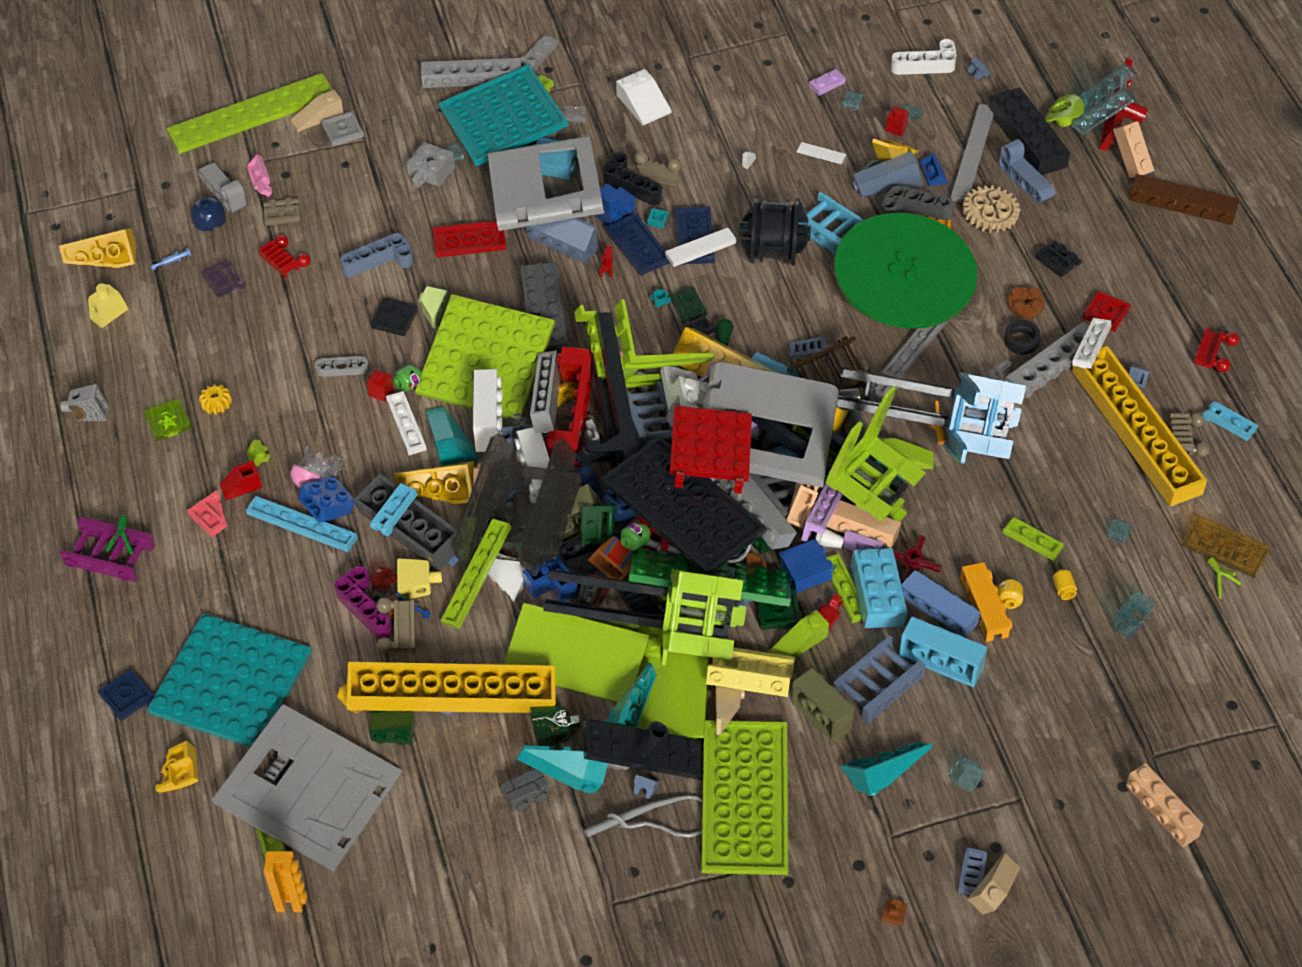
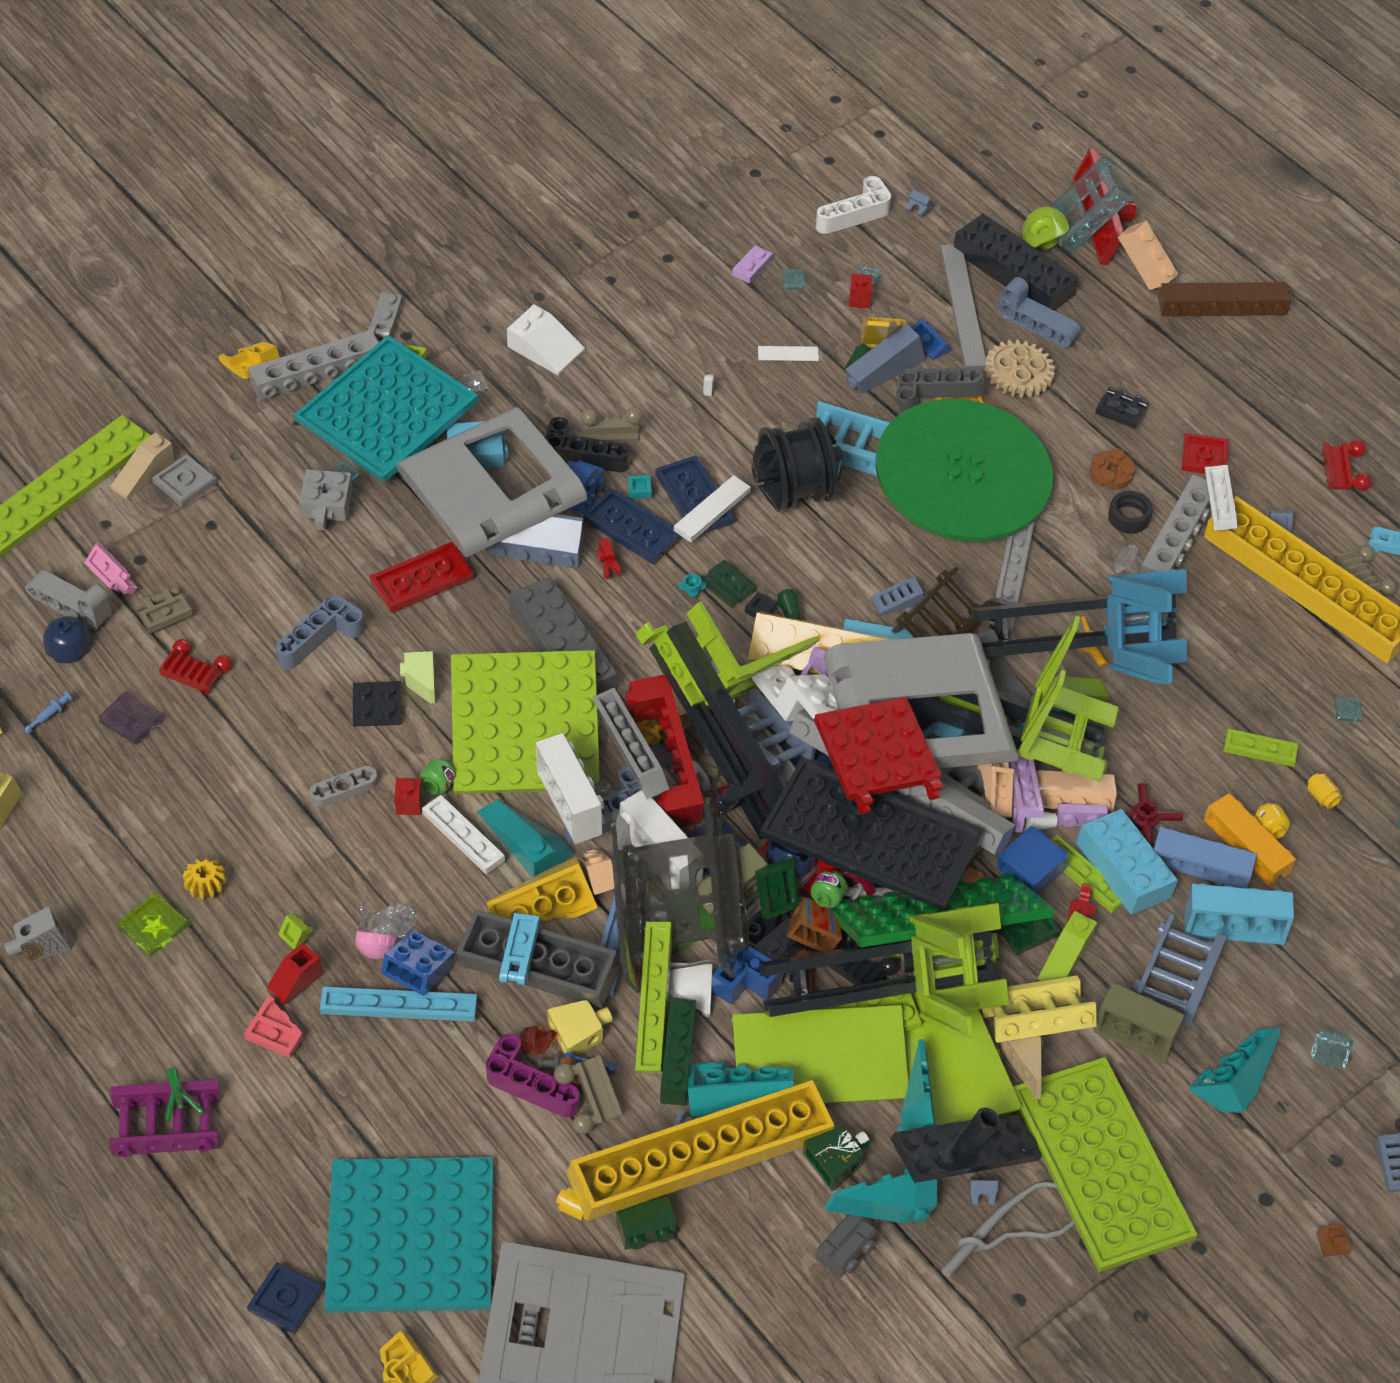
camera: 25 degrees left, 0 degrees up
none -> yellow slope [218,342,280,379]
none -> dark green brick [660,998,696,1106]
none -> teal wedge [688,1062,794,1117]

